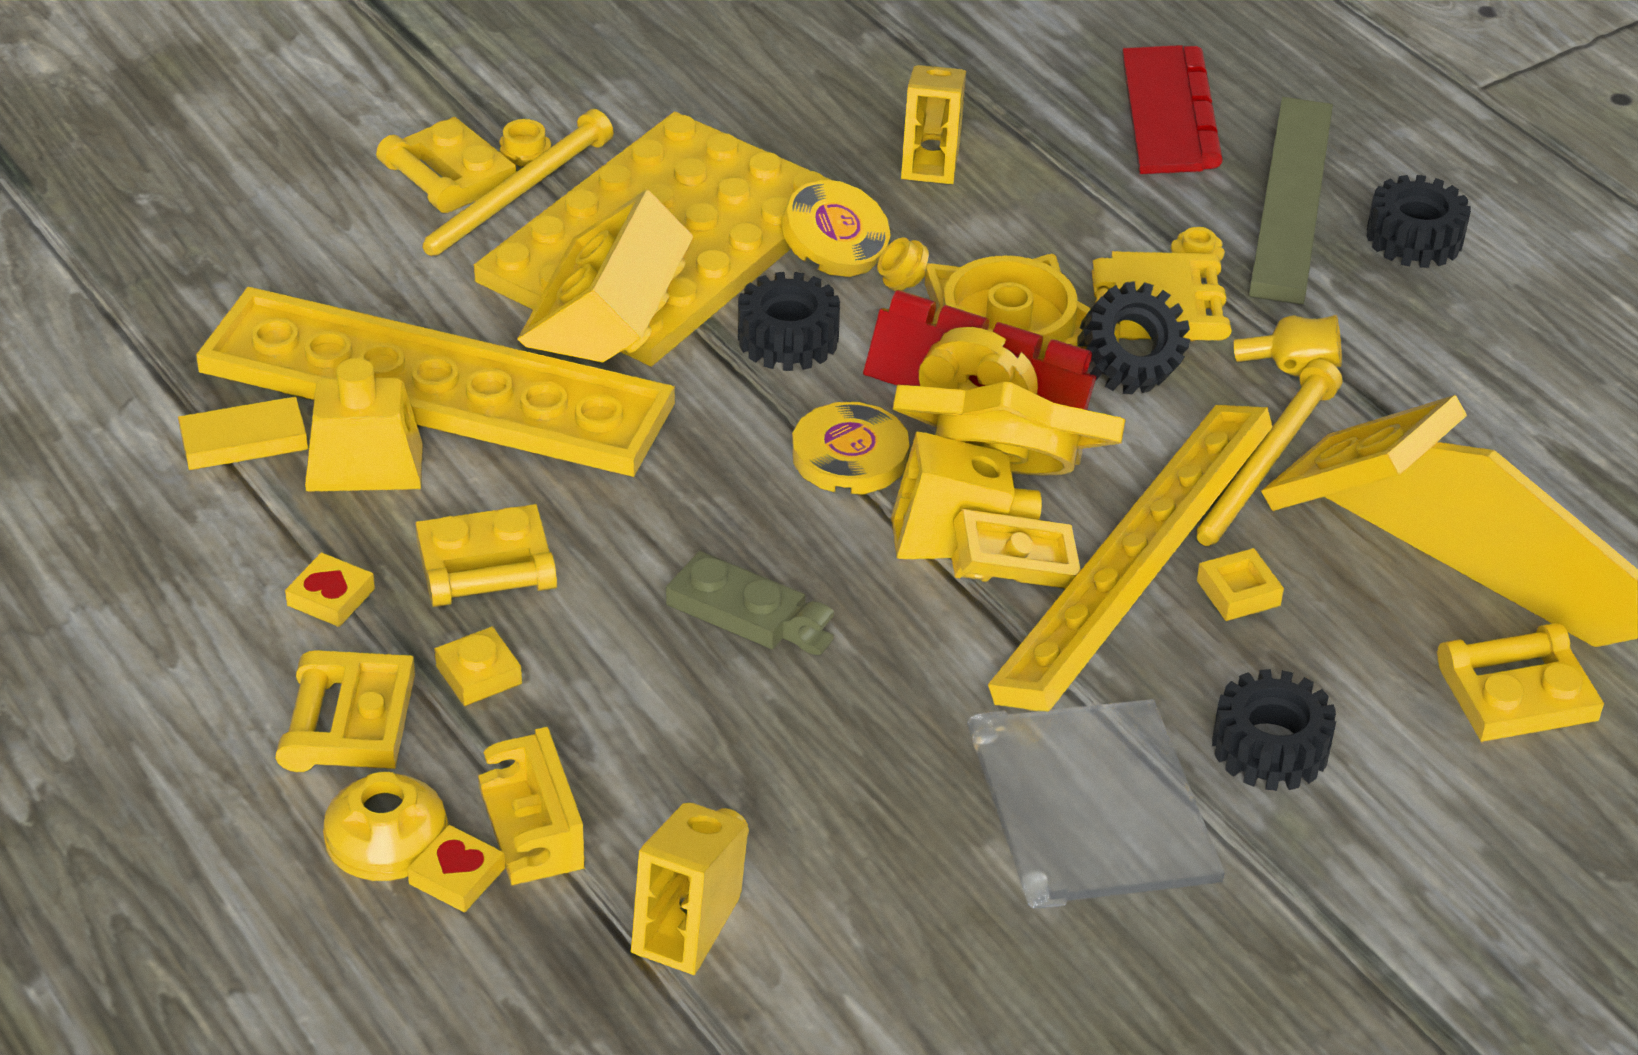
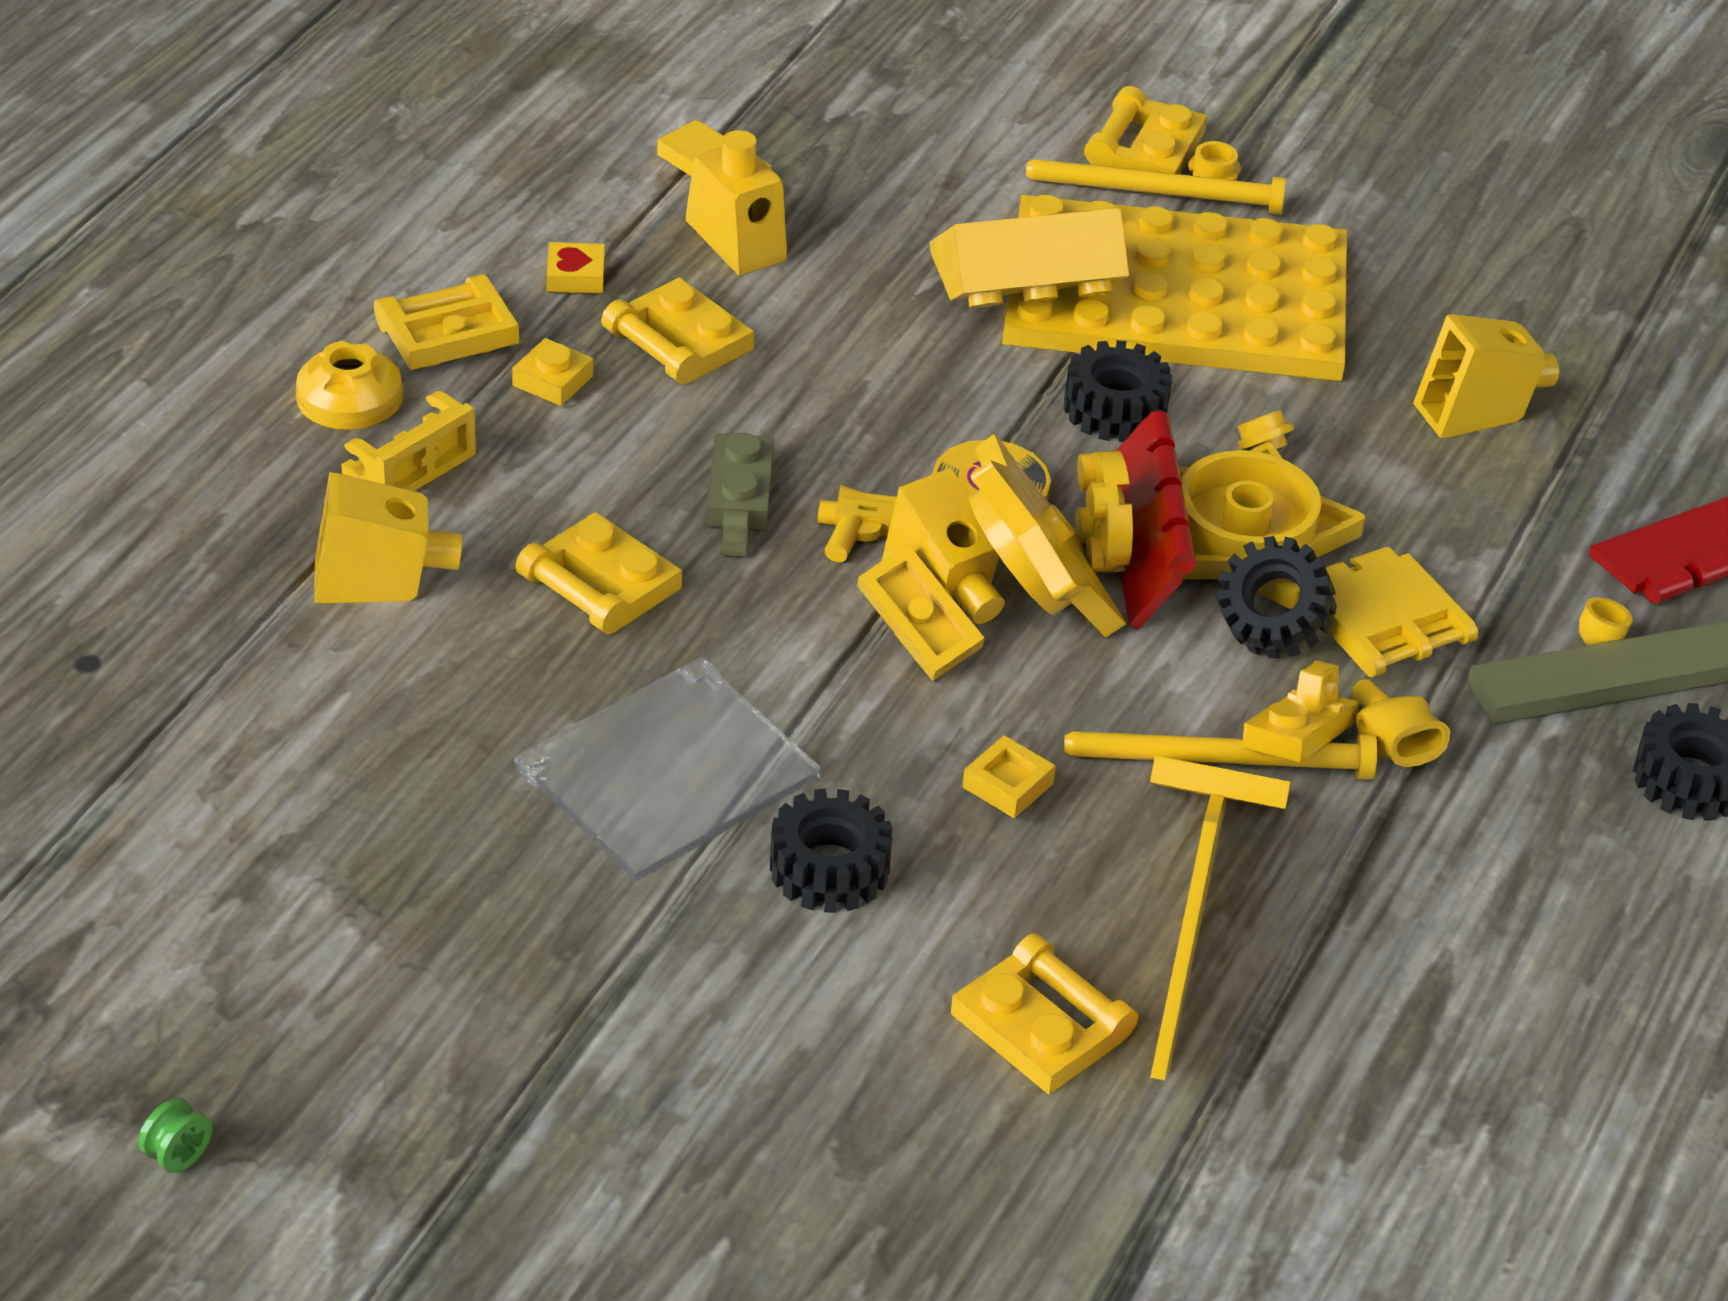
camera: 60 degrees right, 0 degrees up
yellow plate [196,287,675,477] -> none
yellow tile [407,825,505,913] -> none
yellow tile [781,179,891,277] -> none
yellow plate [988,405,1272,712] -> none
yellow plate [1171,227,1225,261] -> none
none -> yellow plate [515,512,682,635]
none -> yellow piece [817,485,896,563]
none -> yellow hinge [1242,660,1359,764]
none -> yellow hinge [1578,597,1633,645]

